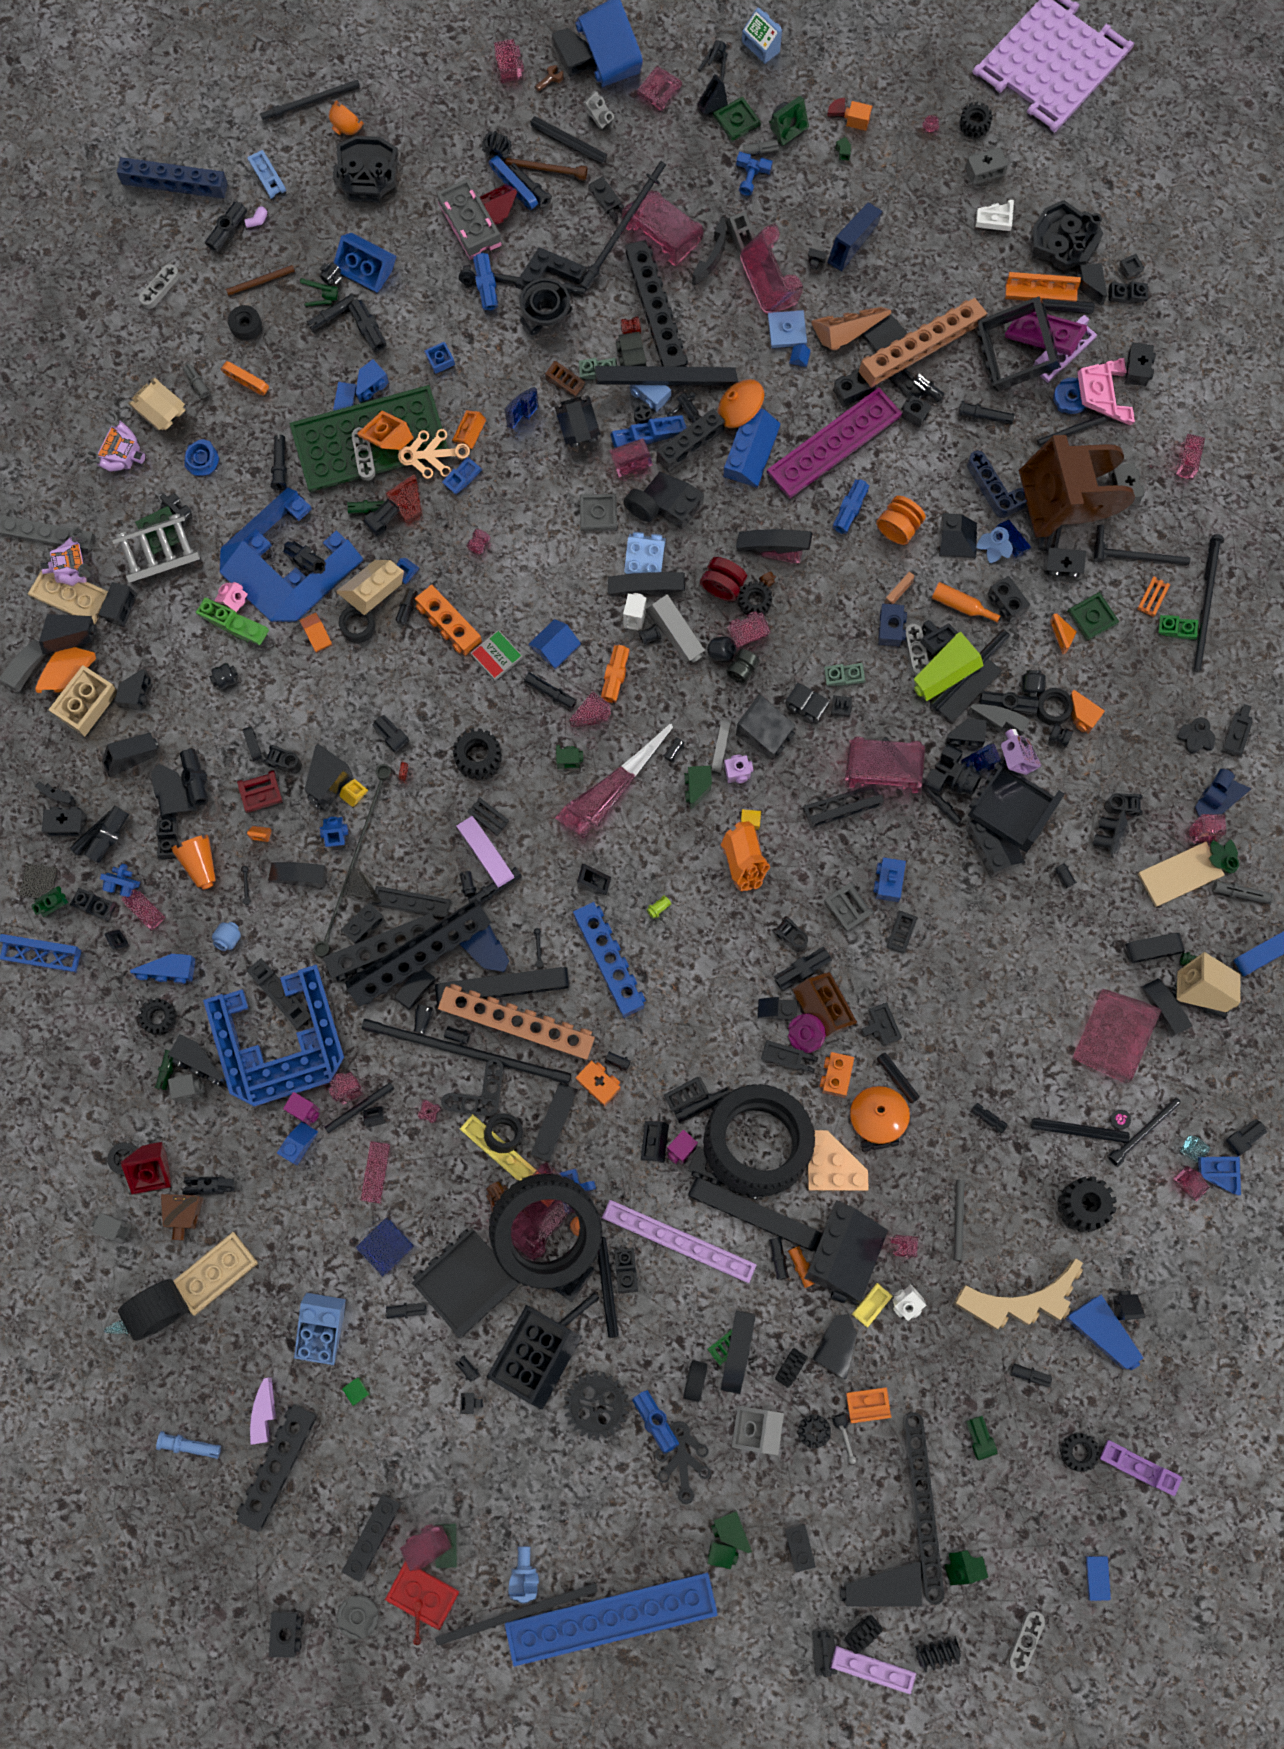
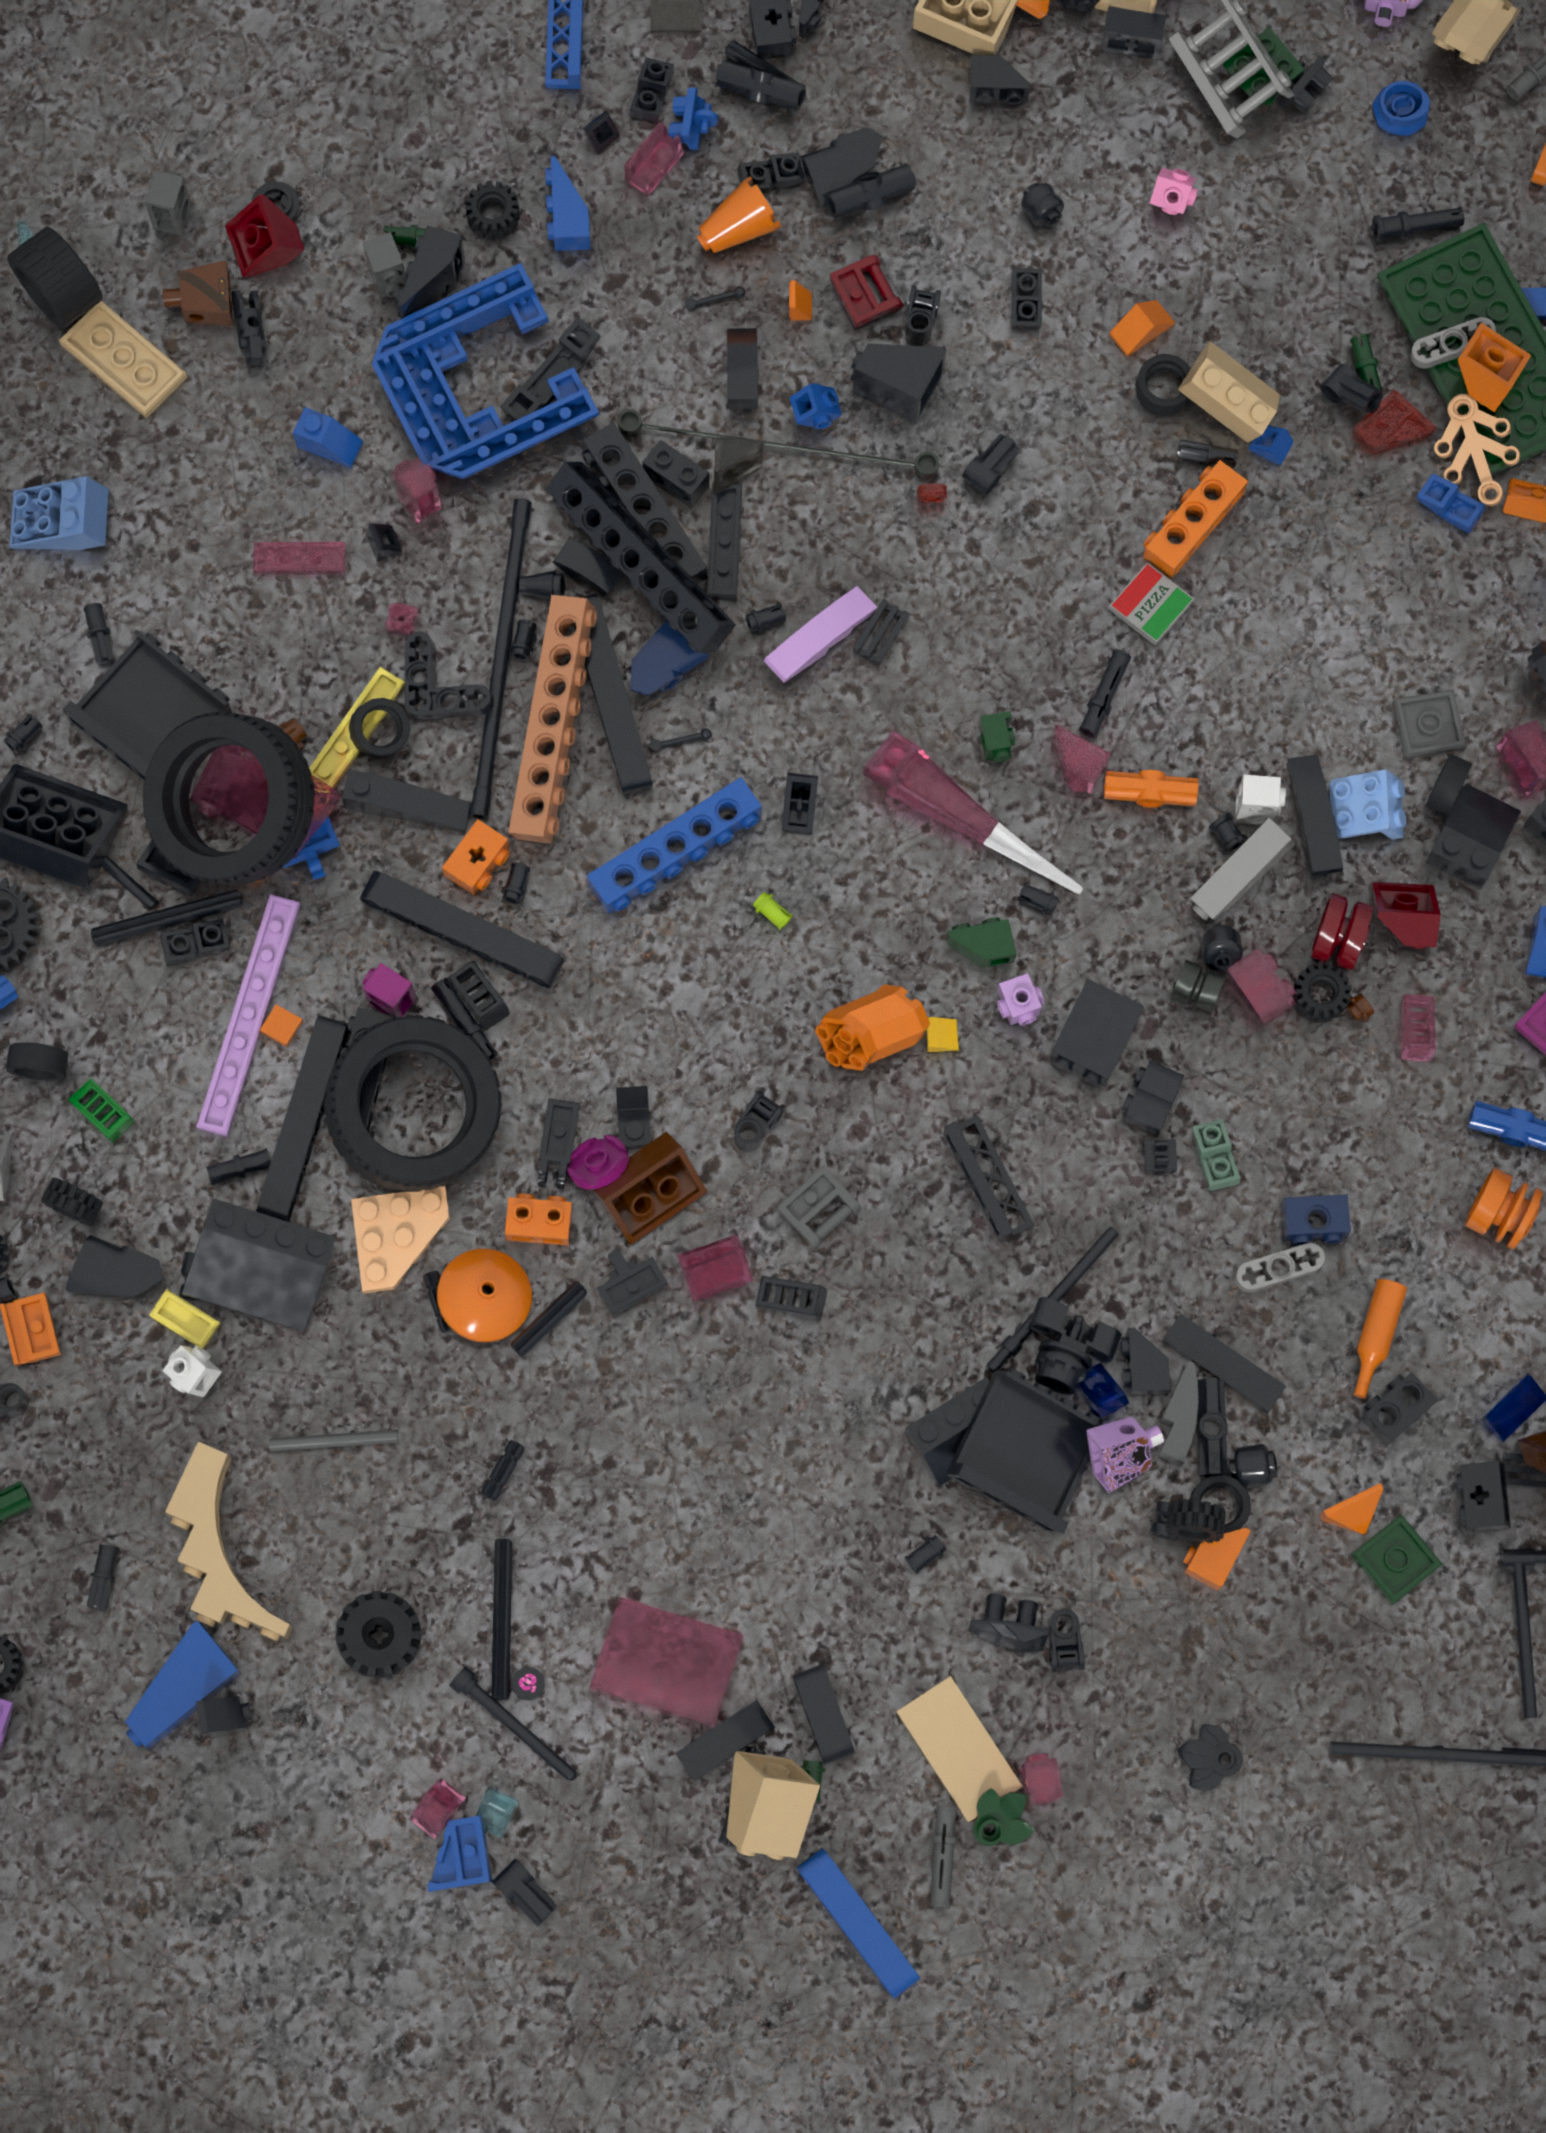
camera: 80 degrees right, 0 degrees up
dark green hips [31,886,69,918] -> none
black slope [102,732,158,777] -> none
bright green slope [195,597,269,646] -> none
medium blue head [212,922,241,951] -> none
blue slope [220,487,363,622] -> none
black beam [243,726,263,762] -> none
black piece [283,541,326,574] -> none
magenta brick [283,1092,320,1126] -> none
black bar [324,1082,394,1134] -> none
yellow slope [339,779,368,807] -> none
clear blue slope [356,1217,414,1277] -> none
black tyre [453,728,502,780] -> none
clear pink wheel [466,529,491,555] -> none
black pin [467,867,522,904] -> none
blue slope [528,619,581,669] -> none
black slope [640,1121,669,1163] -> none
light grey beam [711,719,731,773] -> none
black slope [720,1310,756,1394] -> none
black slope [736,529,813,554] -> none
black piece [774,947,832,991] -> none
orange pin [788,1245,815,1288] -> none
clear pink windscreen [845,737,925,793] -> none
blue brick [873,857,906,902] -> none
nougat tile [884,572,914,604] -> none
clear pink hinge [891,1235,918,1260] -> none
lime slope [914,632,984,701] -> none
black hinge [920,620,958,655] -> none
black axle [930,629,1010,712] -> none
black slope [939,513,977,558] -> none
medium blue plate [977,527,1012,563] -> none
orange tile [1137,576,1170,617] -> none
green slope [1159,615,1199,640] -> none
dark blue panel [1195,768,1251,818] -> none
black hinge [1222,704,1253,757] -> none
none -> orange tile [260,1004,304,1048]
none -> black beam [359,871,565,988]
none -> clear pink brick [677,1234,753,1302]
none -> black slope [1011,268,1042,327]
none -> black tyre [1165,1499,1226,1543]
none -> dark red slope [1372,882,1441,949]

